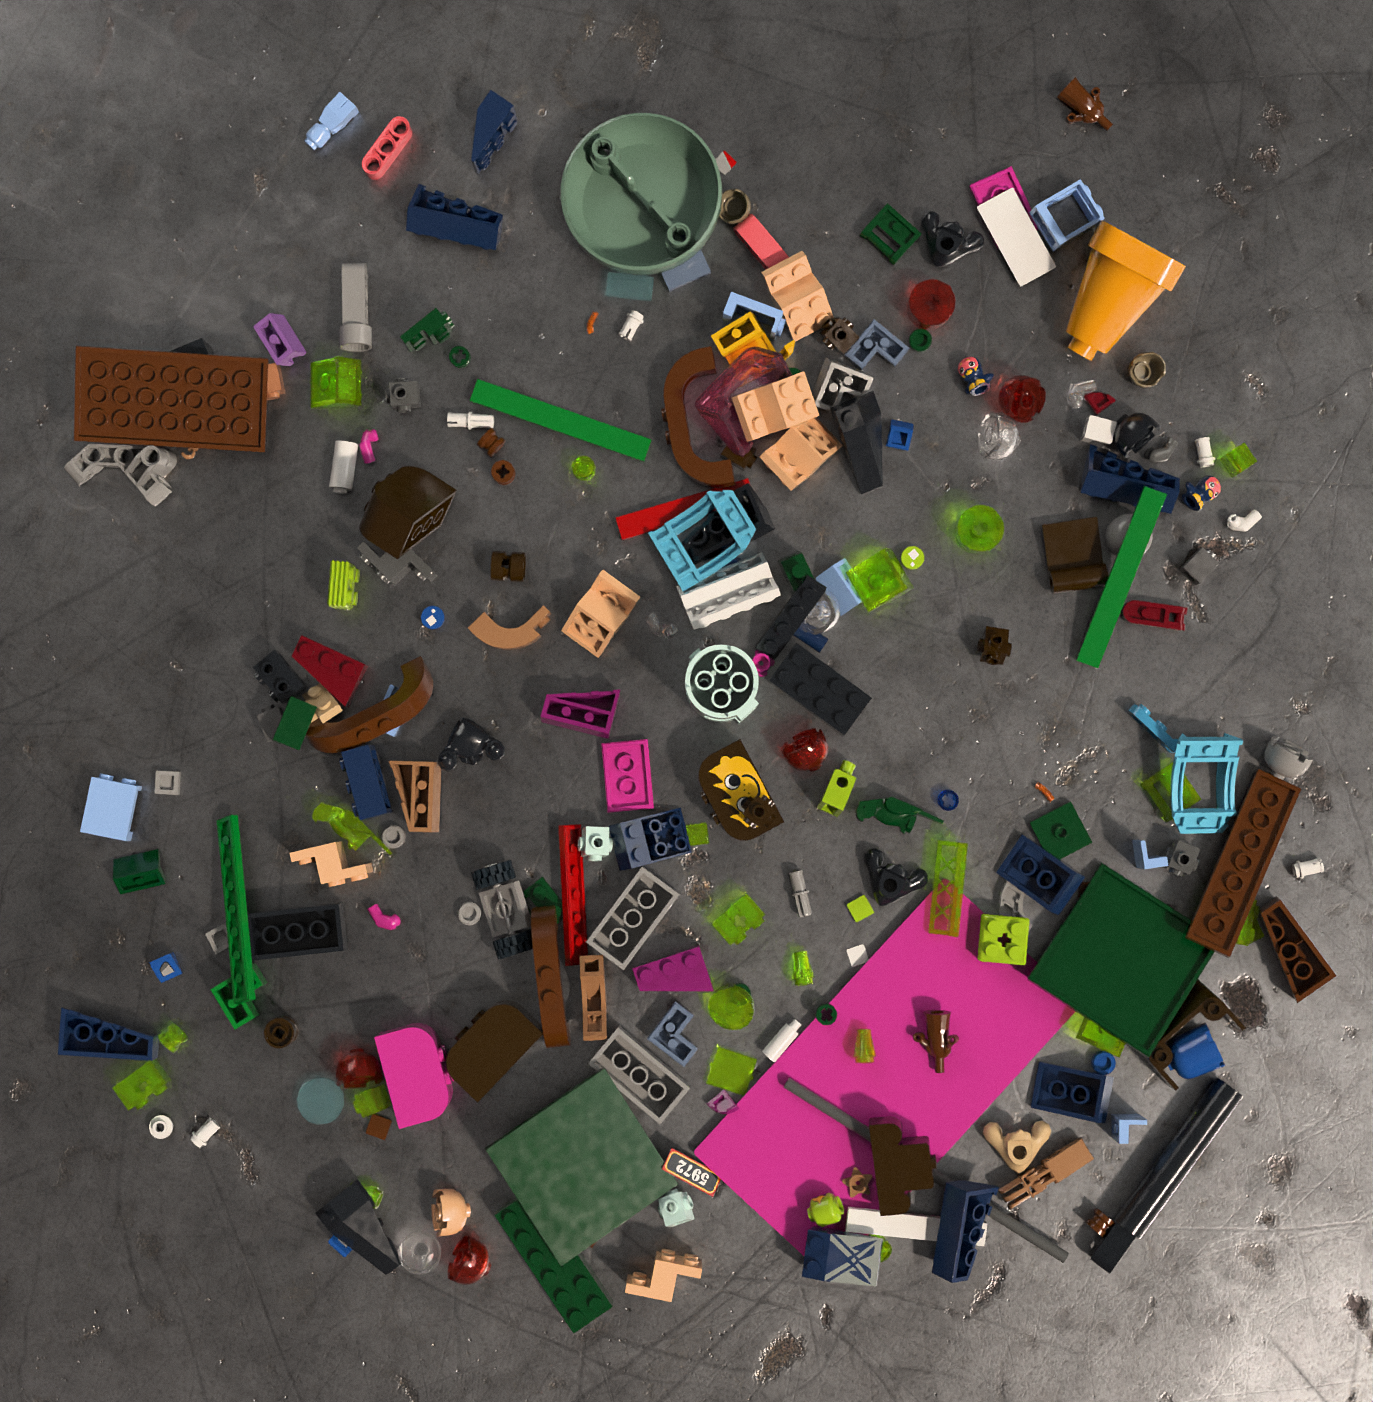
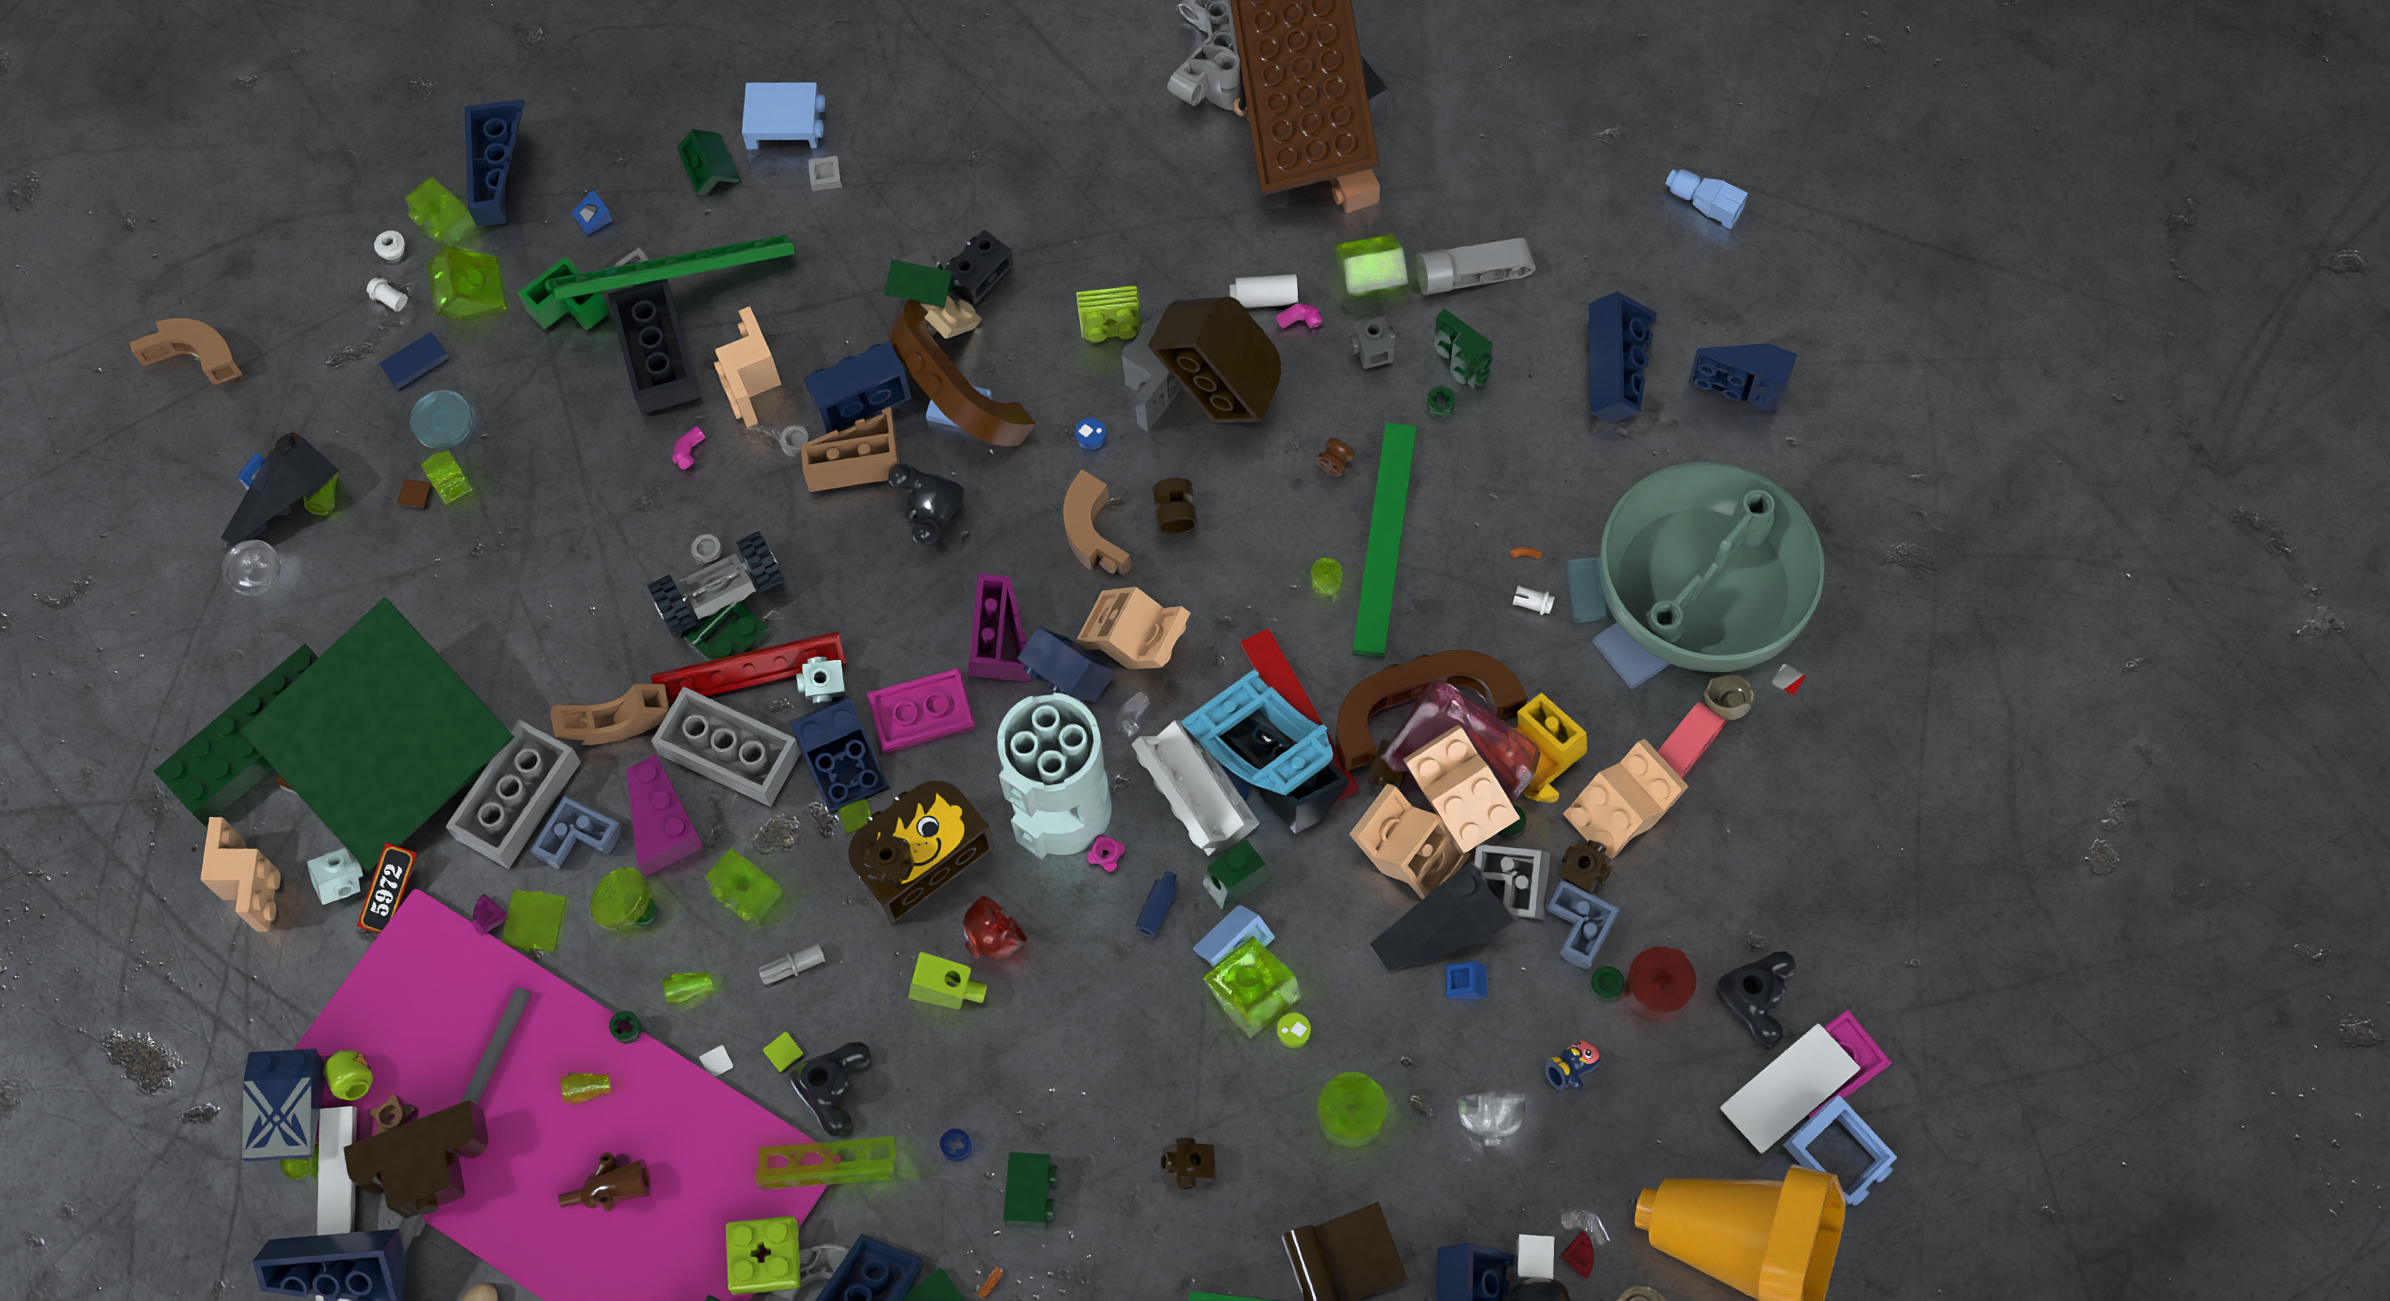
camera: 80 degrees right, 20 degrees down
clear neon green wheel [158,1023,188,1053] -> none
medium lavender brick [253,313,307,366] -> none
dark brown wheel [264,1015,299,1048] -> none
dark red wedge [292,635,368,708] -> none
clear neon green animal [312,803,392,855] -> none
clear red cylinder [336,1048,383,1089] -> none
coral beam [362,116,412,180] -> none
dark pink brick [374,1023,454,1129] -> none
light nougat cylinder [431,1188,471,1237] -> none
dark brown brick [446,1000,543,1103] -> none
white axle [447,411,494,430] -> none
clear red cylinder [447,1236,491,1285] -> none
reddish brown wheel [491,460,516,485] -> none
reddish brown arch [531,905,571,1048] -> none
light blue panel [722,292,786,341] -> none
black plate [755,575,827,660] -> none
white cylinder [762,1019,801,1062] -> none
black brick [768,643,872,736] -> none
clear cylinder [799,590,840,635] -> none
dark green animal [855,797,944,834] -> none
dark green plate [859,203,922,266] -> none
clear red cylinder [998,375,1046,423] -> none
reddish brown piece [1057,77,1113,131] -> none
none -> medium nougat arch [129,318,243,385]
none -> dark blue tile [379,332,449,390]
none -> clear neon green slope [426,245,507,320]
none -> dark green brick [1003,1152,1058,1229]
none -> dark blue brick [1017,626,1116,703]

